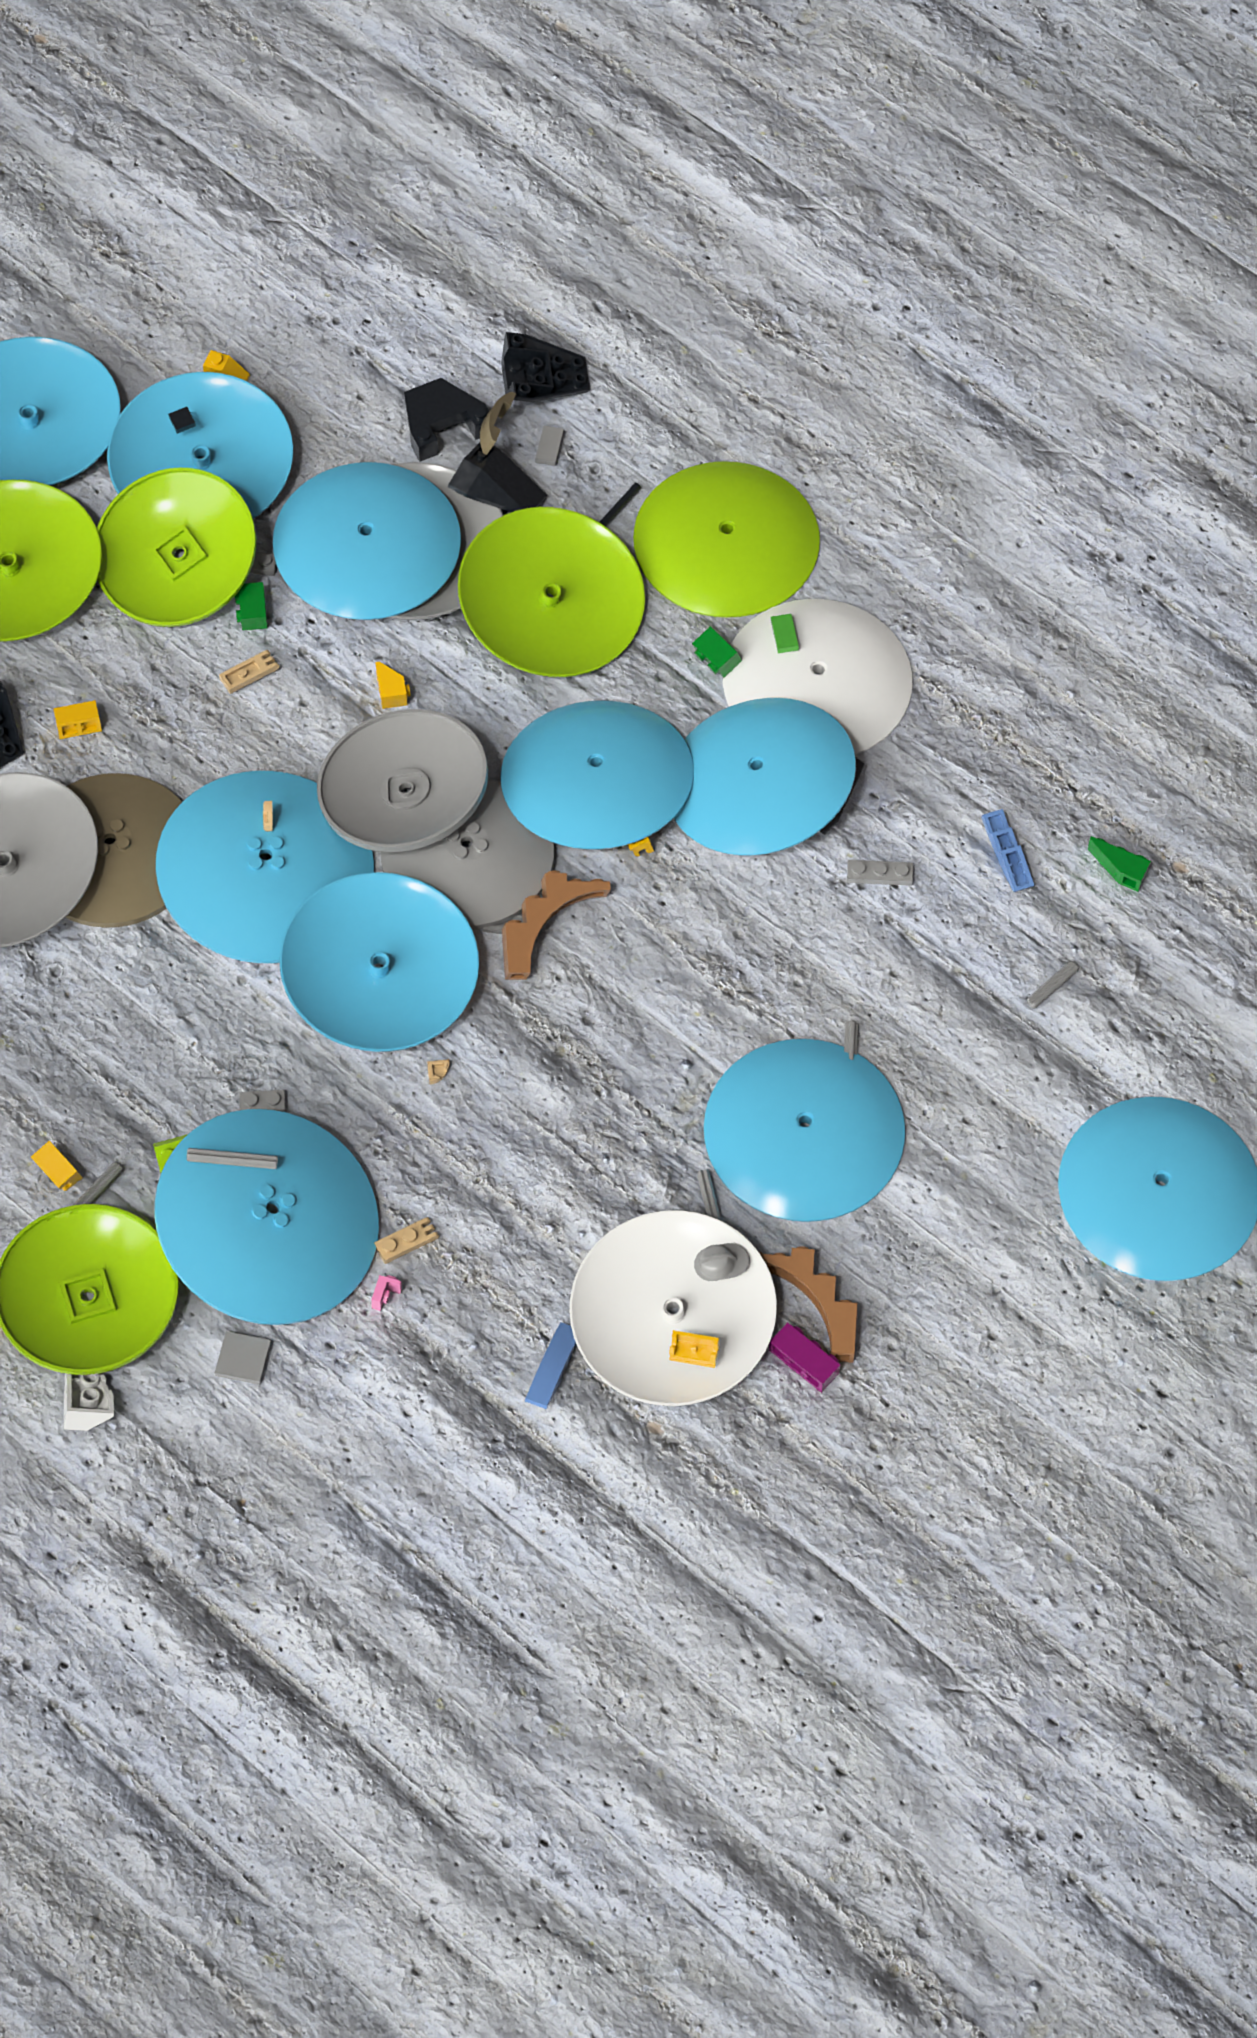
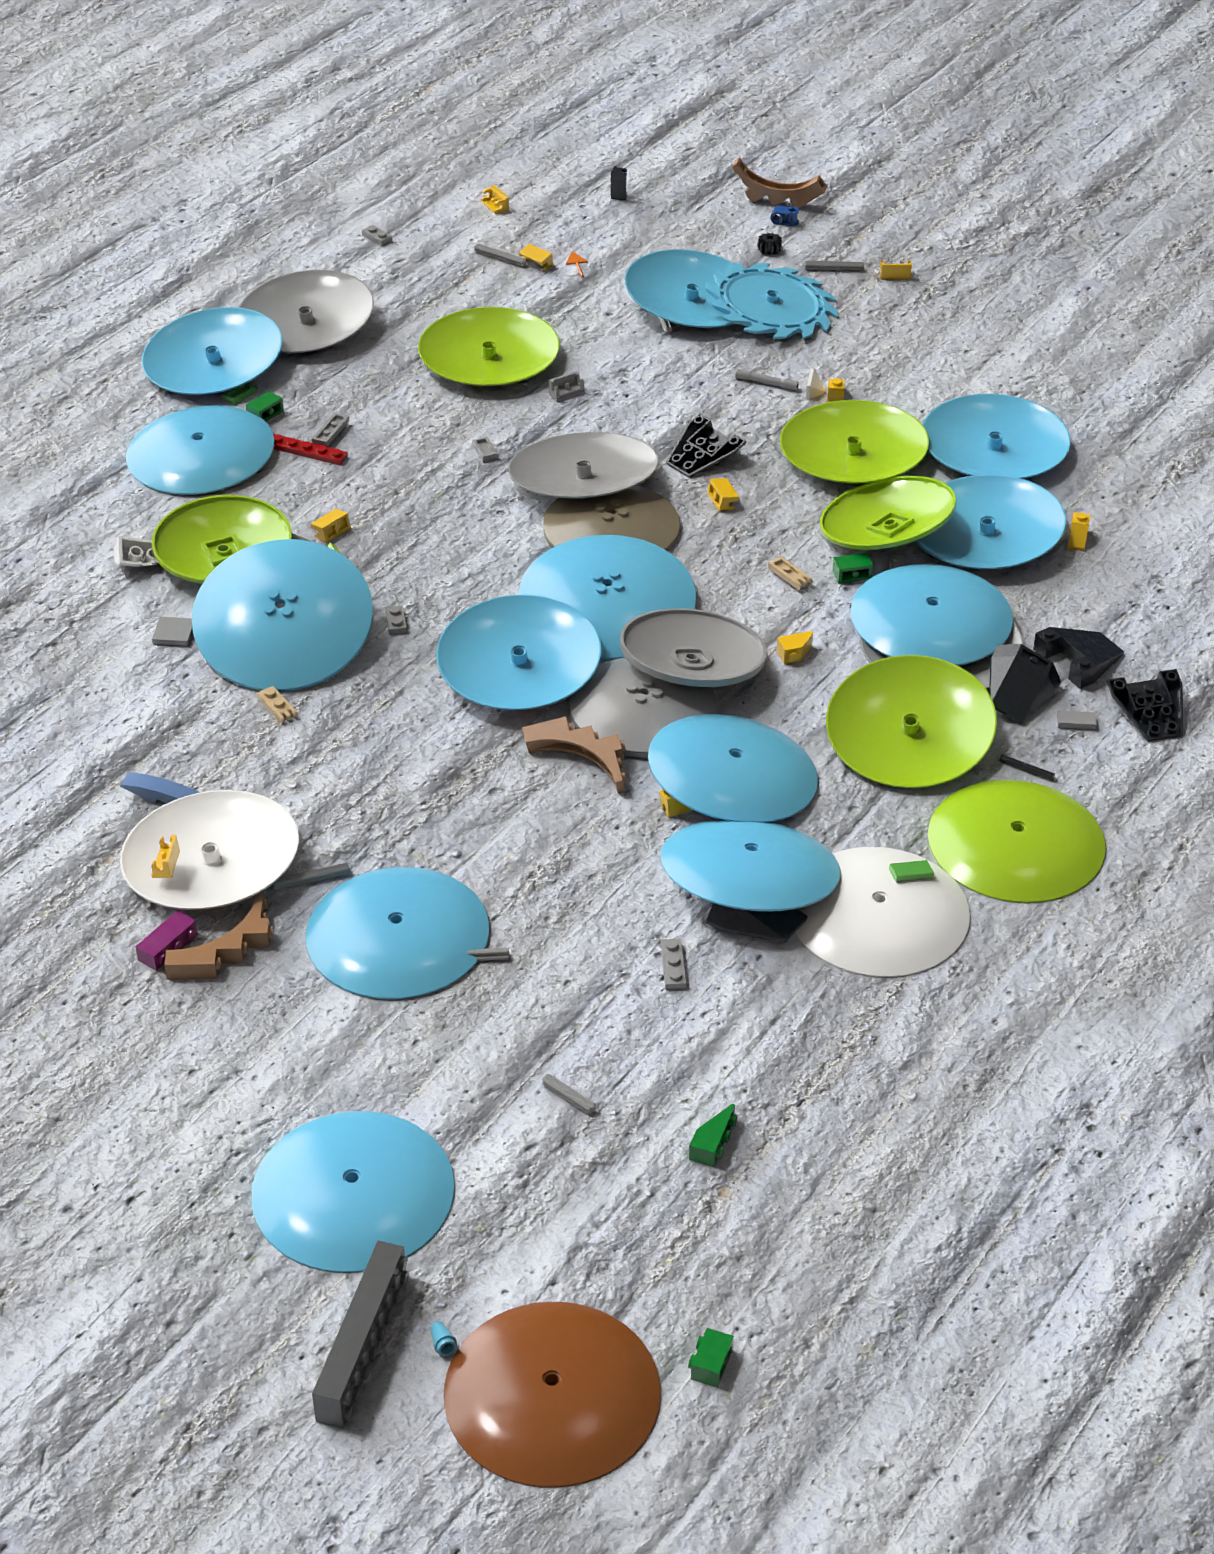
camera: 85 degrees right, 20 degrees down
black tile [168,407,196,434] -> none
light grey axle [186,1148,278,1169] -> none
tan tile [263,801,273,831] -> none
bright pink bracket [371,1275,402,1311] -> none
tan tile [427,1059,450,1085] -> none
dark tan slope [480,392,516,455] -> none
green brick [692,626,742,678] -> none
light grey piece [694,1243,749,1281] -> none
medium blue slope [981,809,1035,892] -> none

